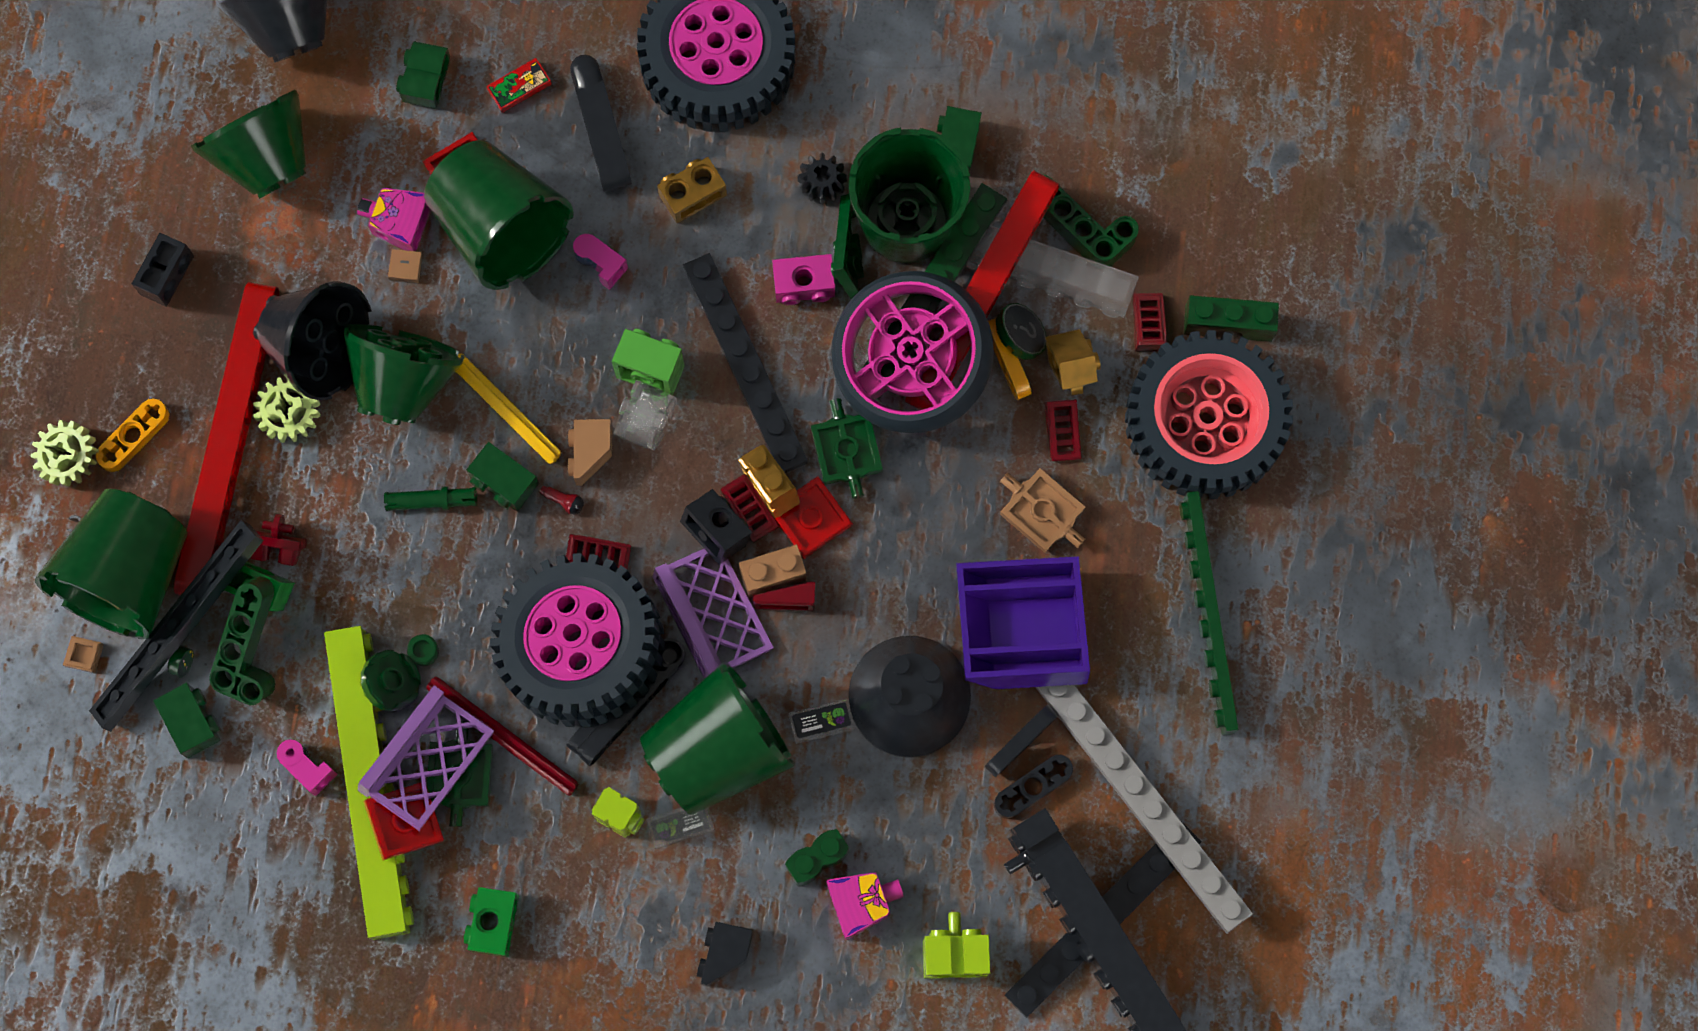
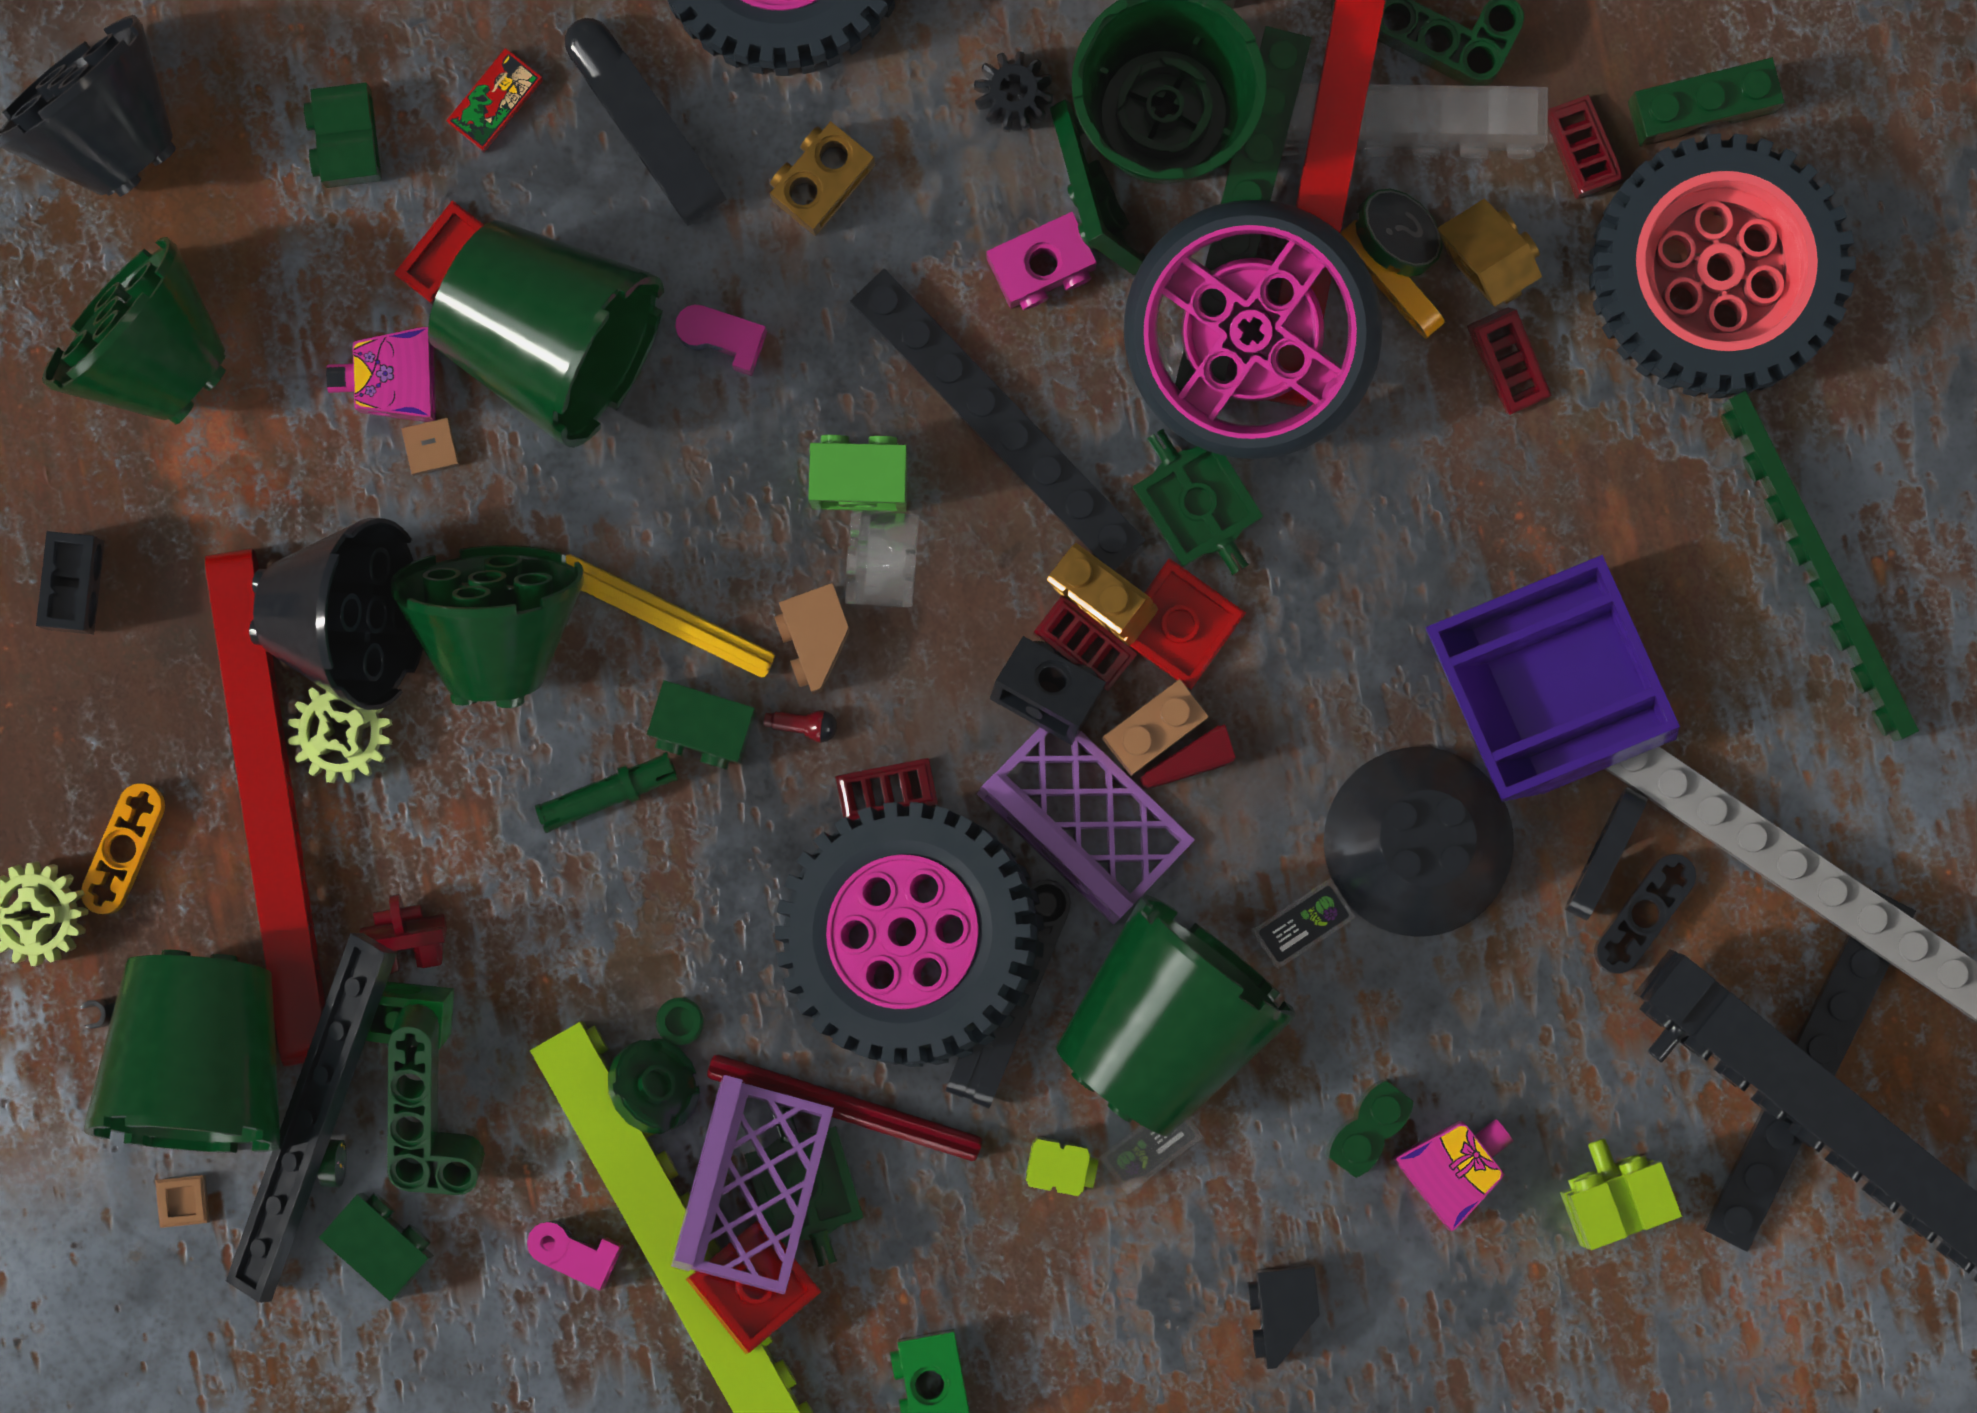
camera: 15 degrees left, 10 degrees up
medium nougat plate [1000,468,1086,553] -> none

